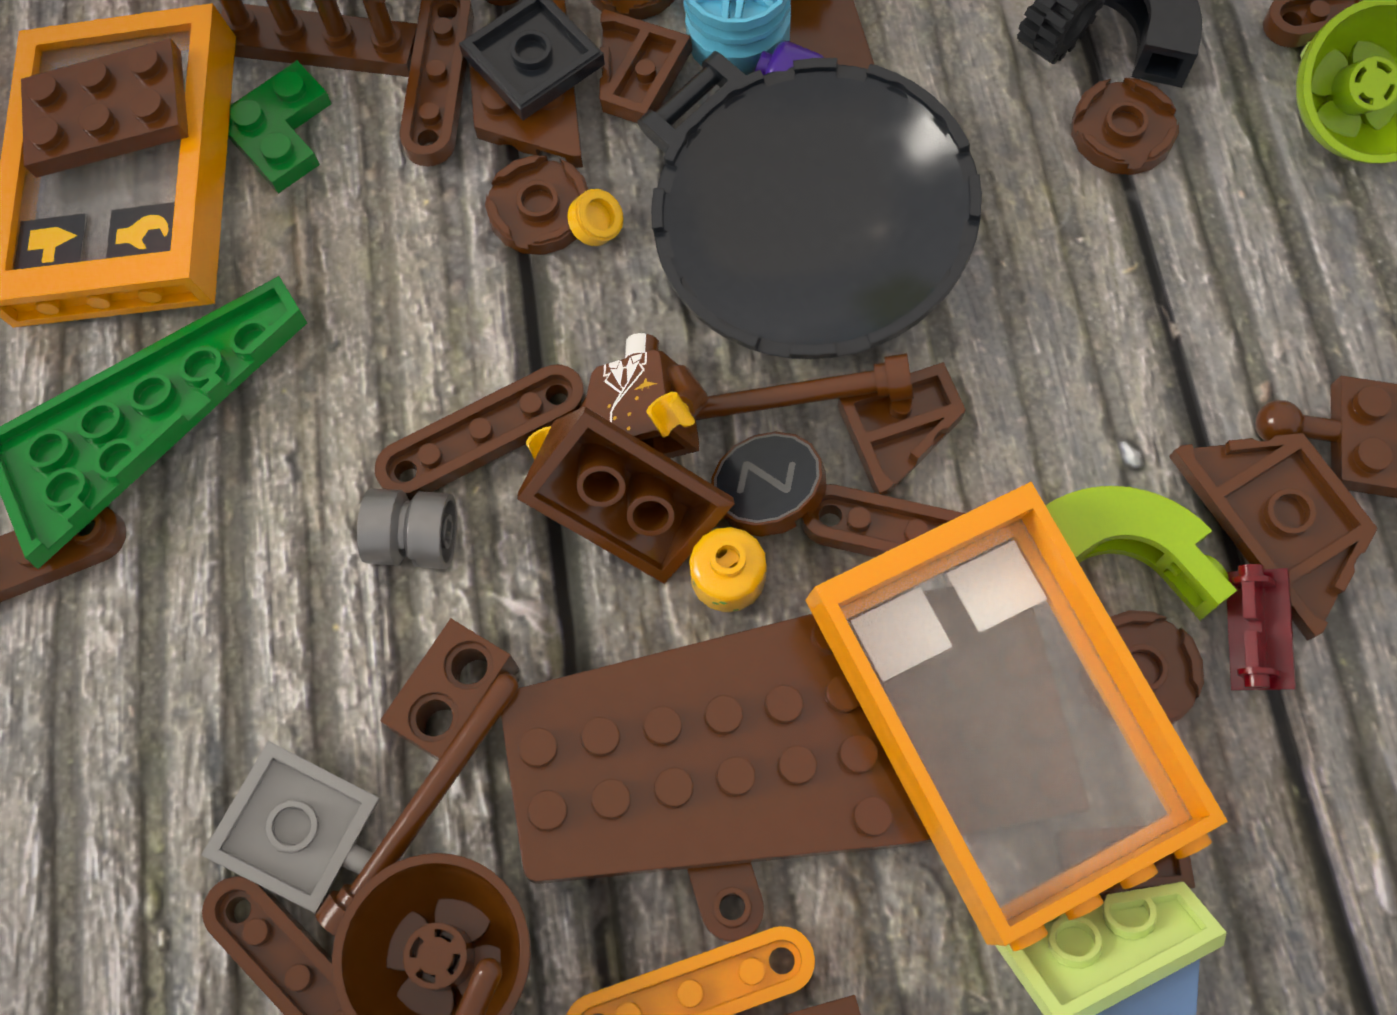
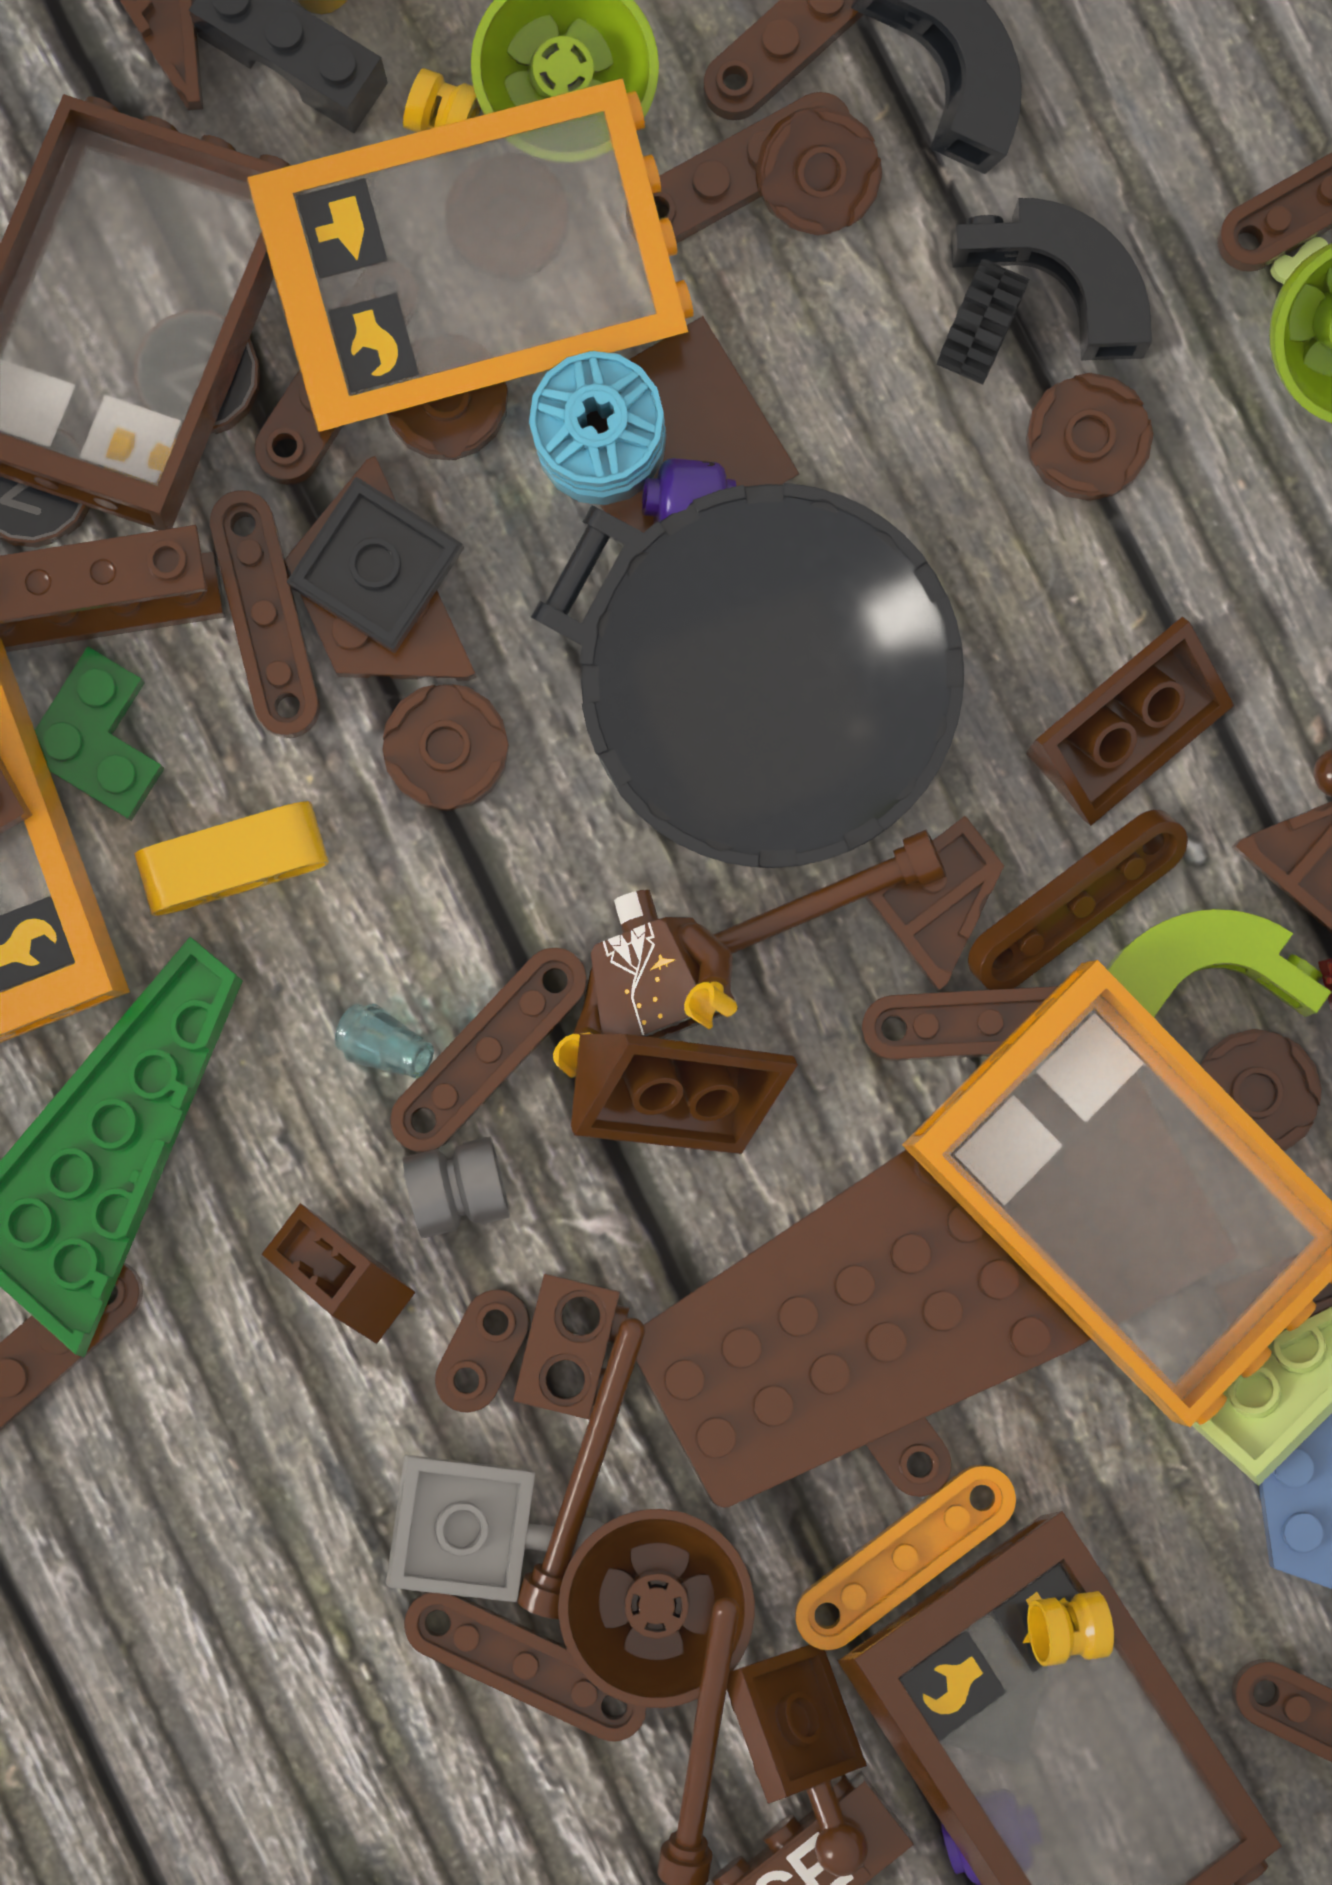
camera: 20 degrees left, 15 degrees up
yellow tile [567,189,624,246] -> none
reddish brown wing [599,9,693,124] -> none
yellow head [689,527,767,612] -> none
black tile [711,431,827,537] -> none
none -> yellow beam [134,801,329,916]
none -> reddish brown arch [262,1203,416,1344]
none -> clear light blue cone [335,1003,434,1079]
none -> reddish brown plate [435,1290,529,1413]
none -> reddish brown plate [968,810,1188,990]
none -> reddish brown slope [1026,617,1234,826]

